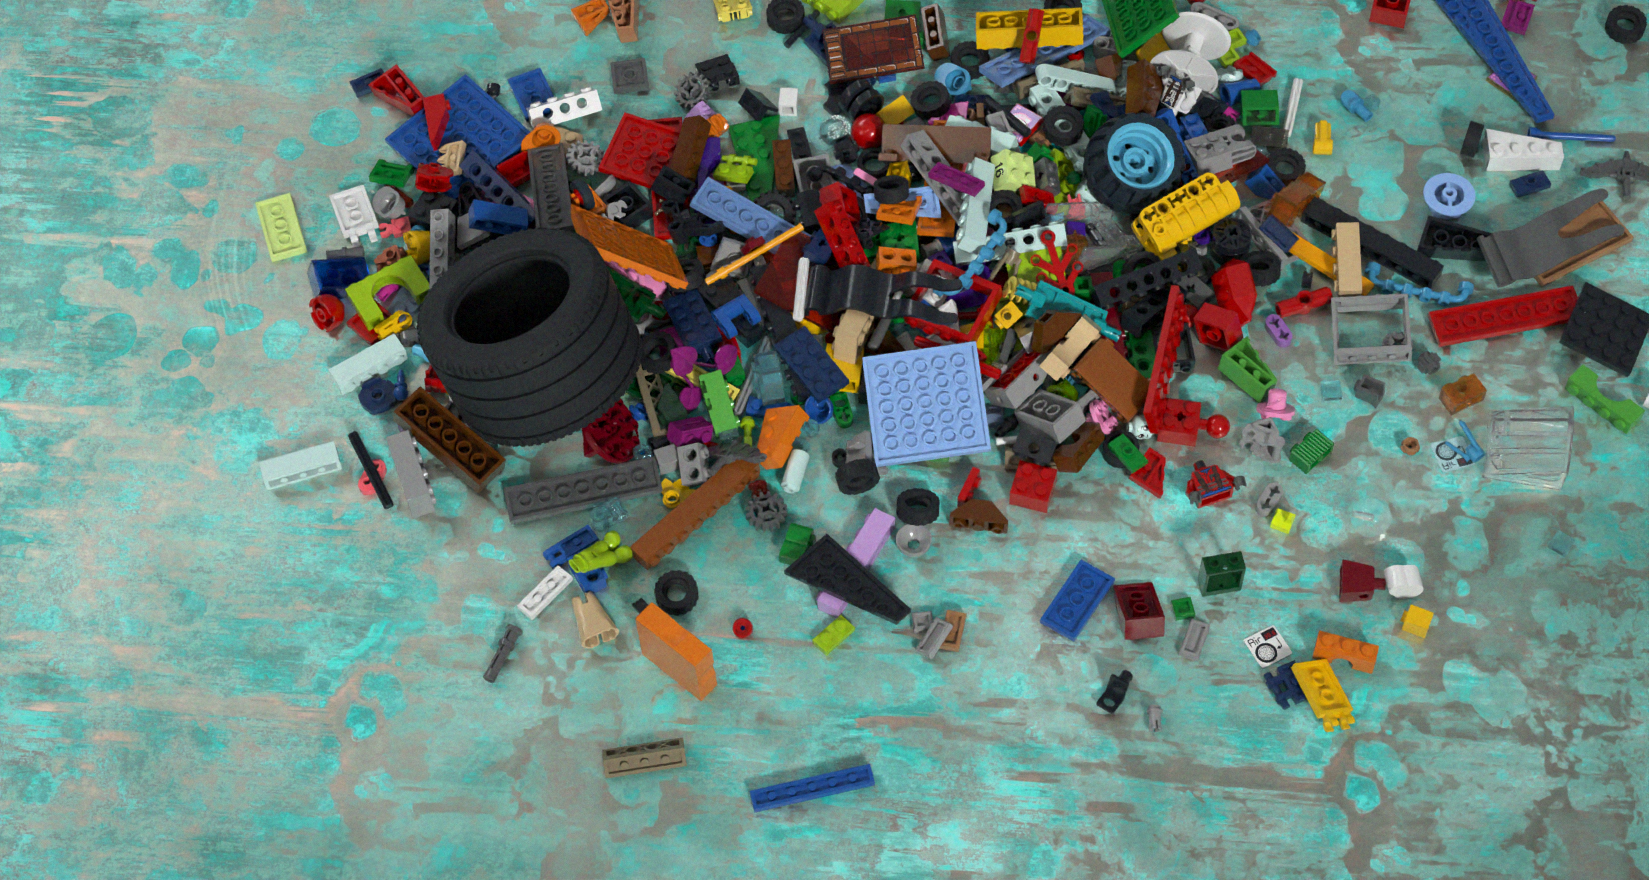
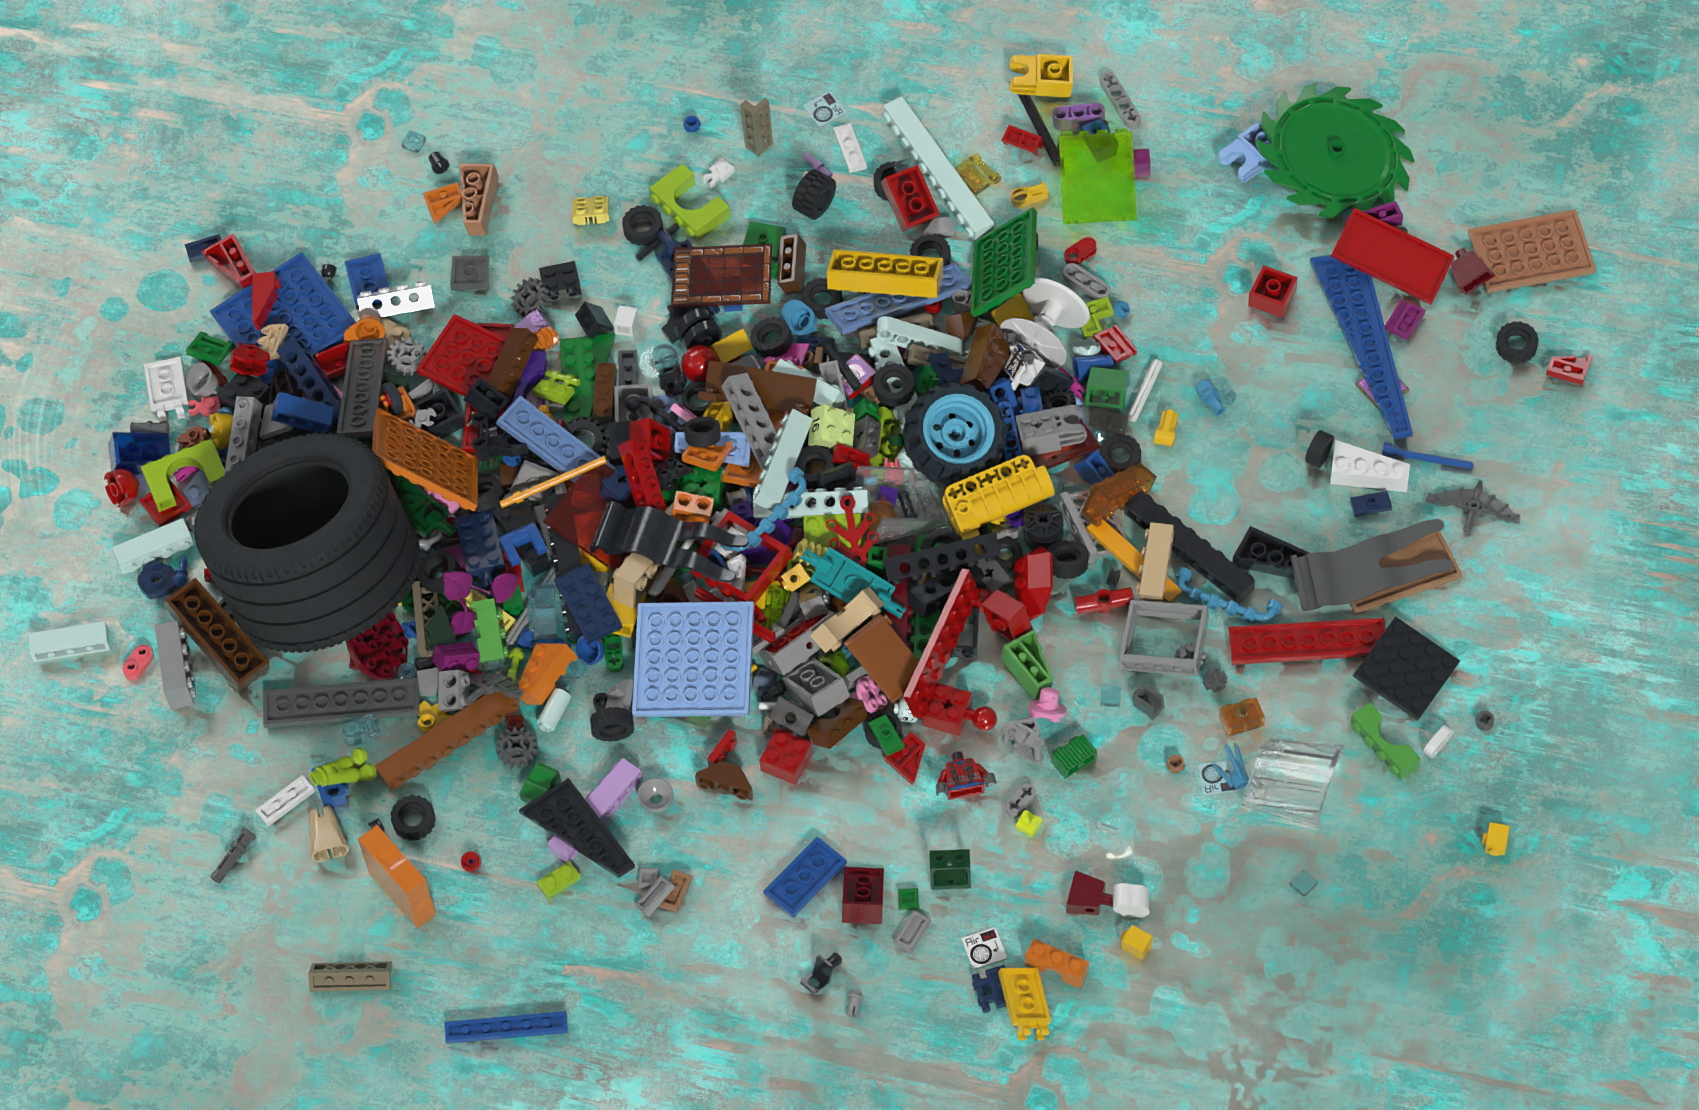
camera: 10 degrees right, 0 degrees up
yellowish green tile [255,193,307,262] -> none
black axle [348,431,394,509] -> none
yellow piece [374,310,412,340] -> none
blue plate [542,525,599,570] -> none
dark red plate [741,236,765,256] -> none
white axle [793,257,809,322] -> none
black tyre [896,488,940,526] -> none
magenta tile [928,162,985,197] -> none
dark tan plant [988,247,1022,281] -> none
red piece [1019,8,1044,65] -> none
reddish brown slope [1032,309,1082,355] -> none
dark blue plate [1259,214,1299,253] -> none
medium lavender beam [1265,314,1292,347] -> none
light blue piece [1423,173,1476,220] -> none

